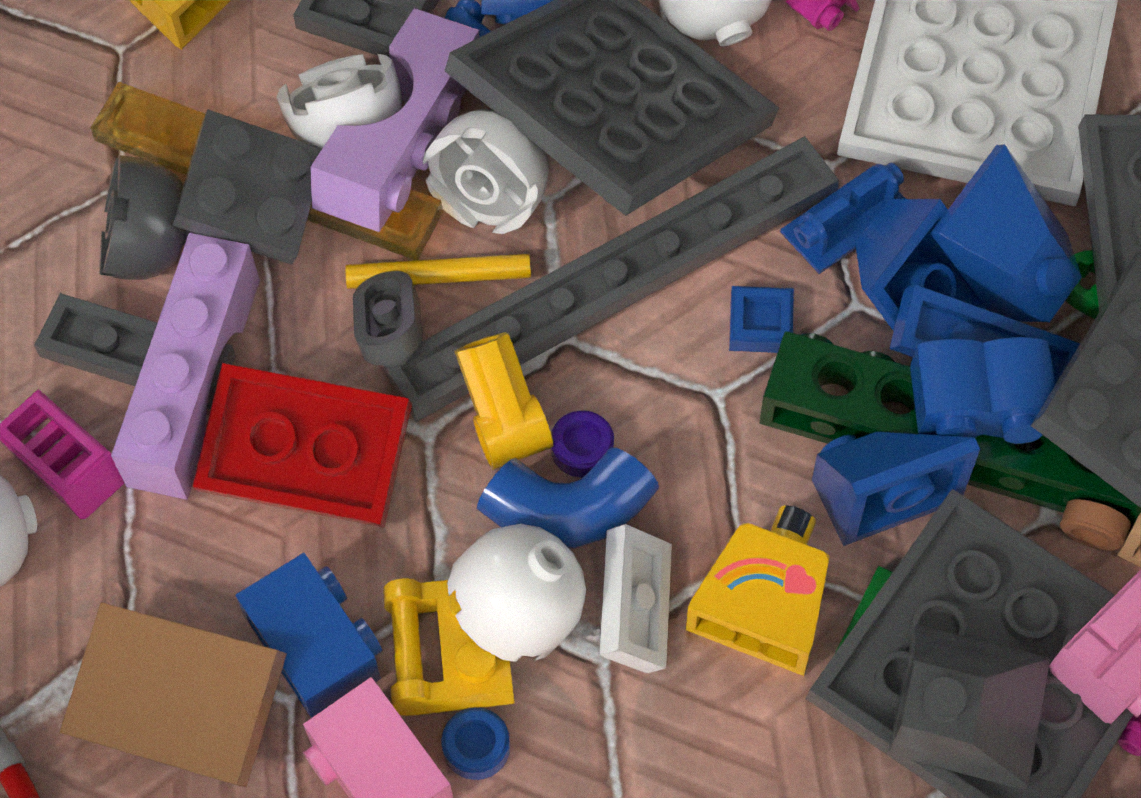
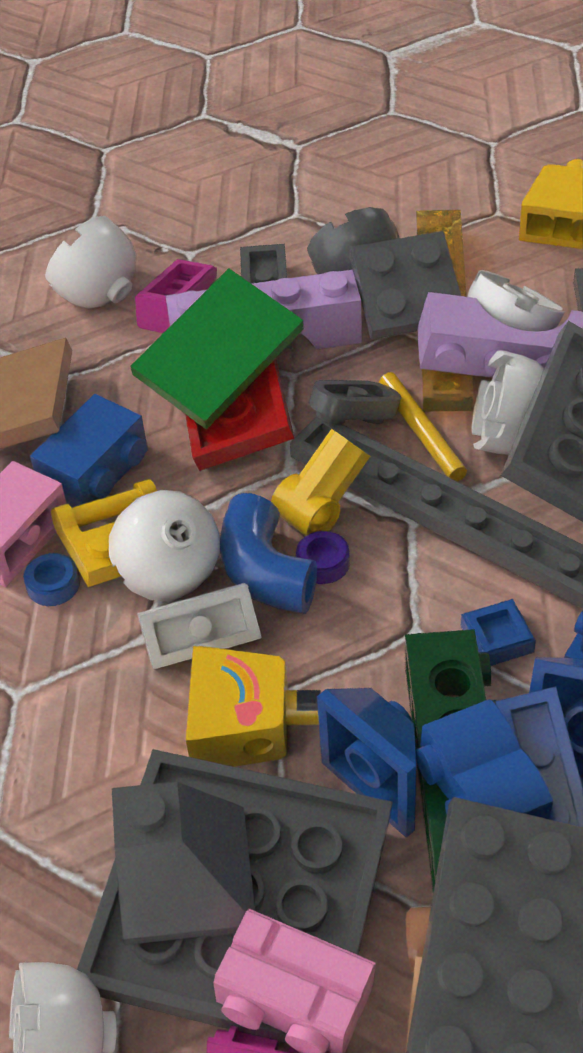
camera: 70 degrees right, 15 degrees down
none -> green tile [130,268,304,430]

